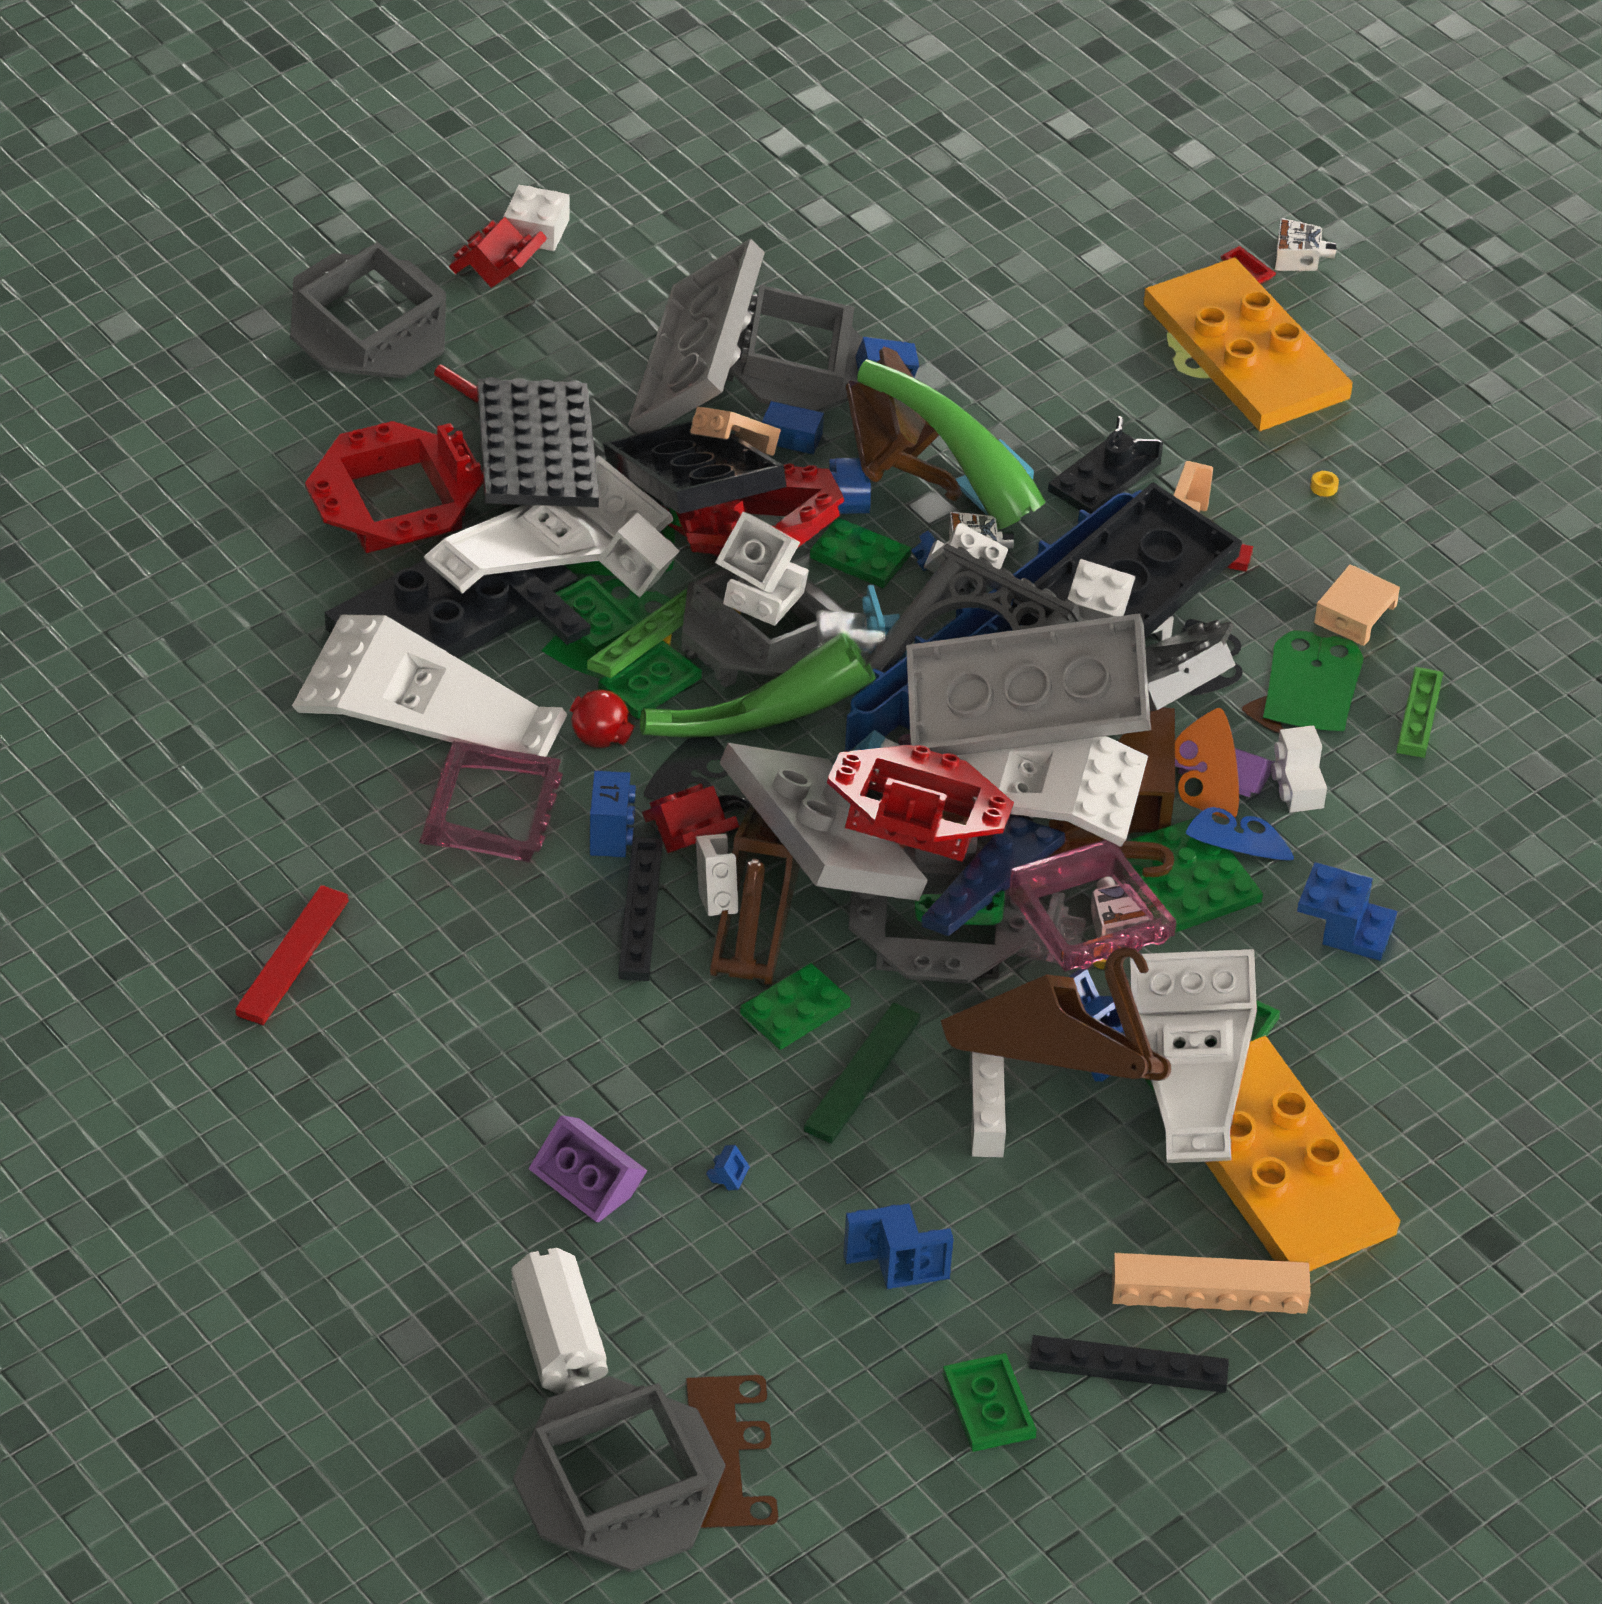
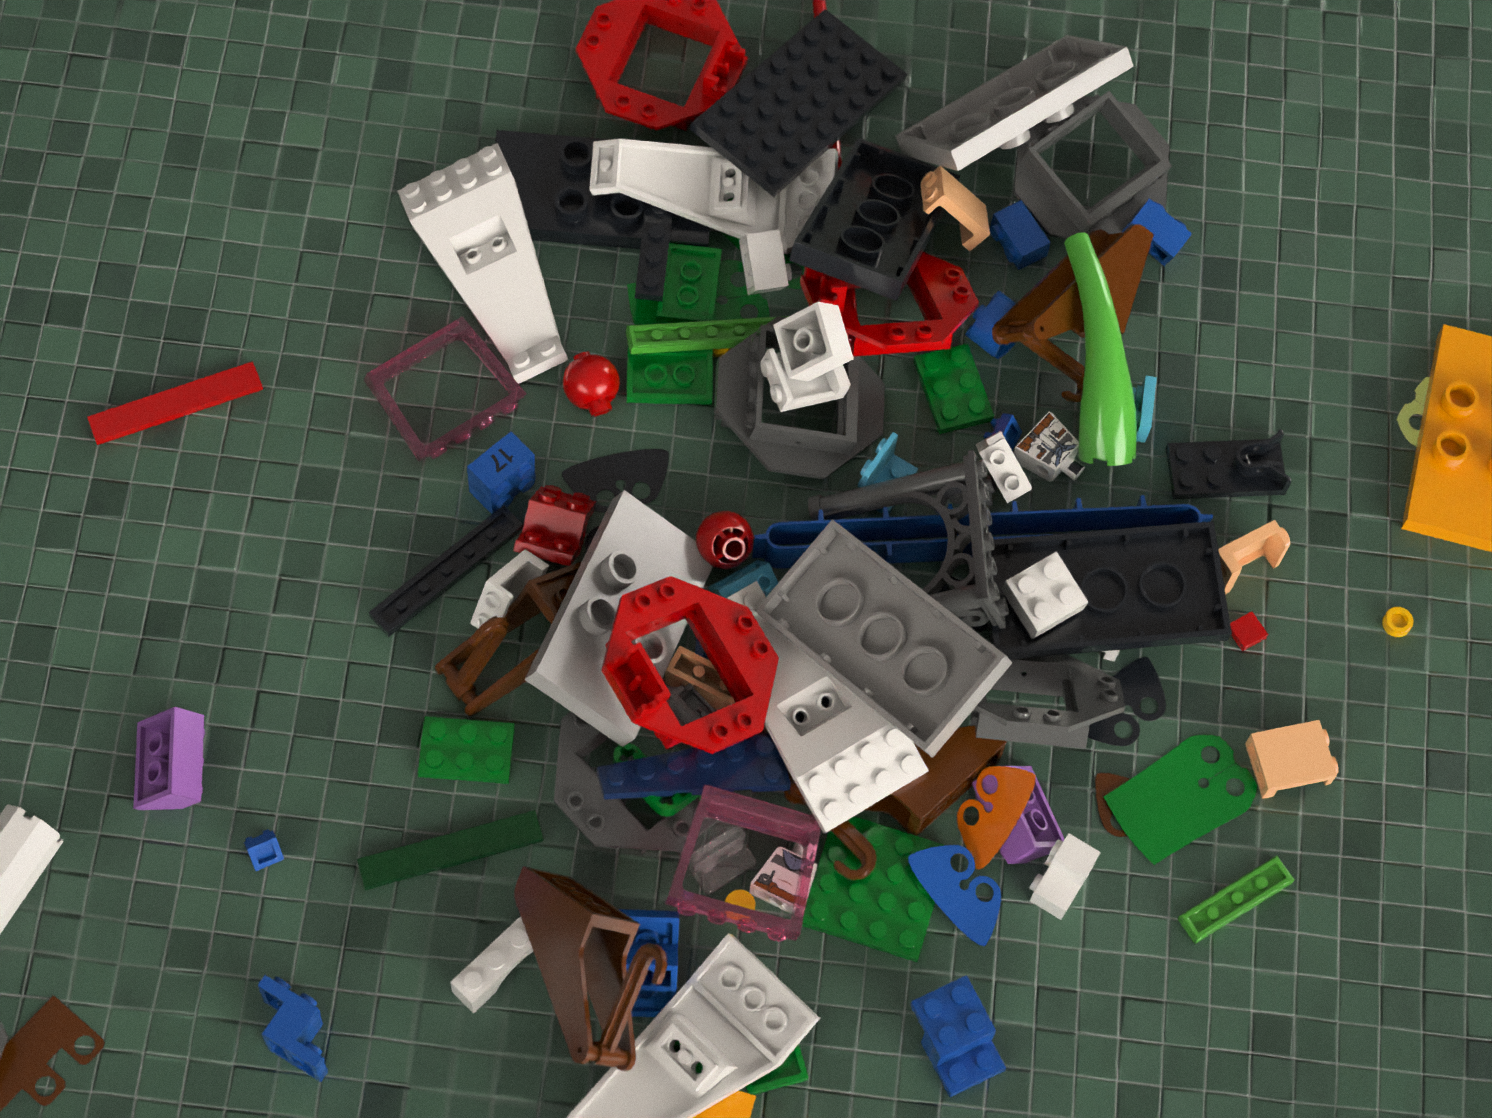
camera: 40 degrees right, 20 degrees up
bright green brick [640,631,876,737] -> none
clear bracket [816,610,886,661] -> none
none -> red brick [695,511,754,569]

